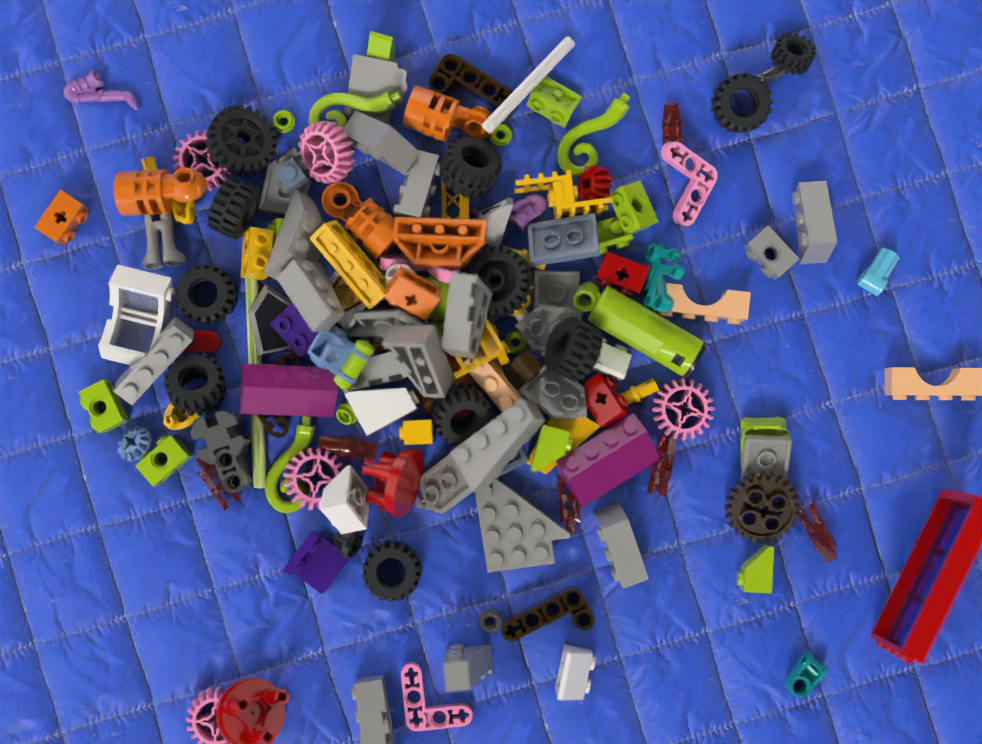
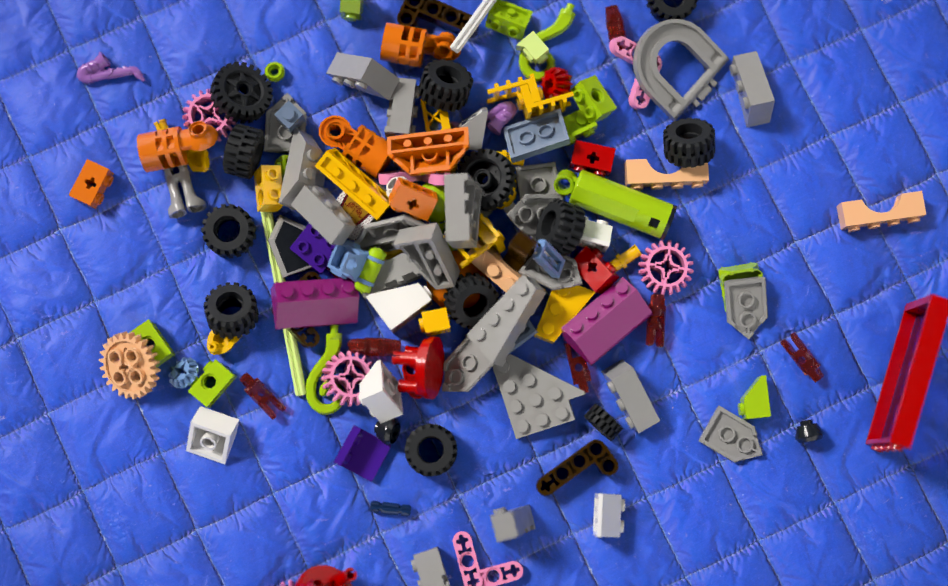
camera: 10 degrees left, 5 degrees down
white window [98,265,175,365] -> none
light grey arch [113,316,194,405] -> none
red piece [183,330,222,353] -> none
dark grey connector [190,411,253,493] -> none
bright pink gear [298,120,356,184] -> none
lime plant [308,91,403,140] -> none
lime plate [336,403,358,425] -> none
light grey piece [344,54,408,125] -> none
dark grey plate [479,609,502,633] -> none
lime plate [490,123,512,147] -> none
lime plate [504,331,527,354] -> none
lime slope [530,425,573,472] -> none
teal plant [642,243,684,313] -> none
dark brown gear [724,471,802,544] -> none
light grey brick [744,225,799,280] -> none
teal piece [784,651,828,697] -> none
medium azure piece [857,247,900,296] -> none
none -> light nougat gear [99,331,161,399]
none -> white slope [186,406,239,464]
none -> dark blue axle [370,501,411,516]
none -> yellowish green window [516,31,549,65]
none -> medium blue tile [532,239,565,278]
none -> black tyre [584,403,623,441]
none -> light grey piece [633,19,729,121]
none -> black tyre [663,118,715,168]
none -> light grey tile [698,406,763,462]
none -> black cone [795,419,824,443]

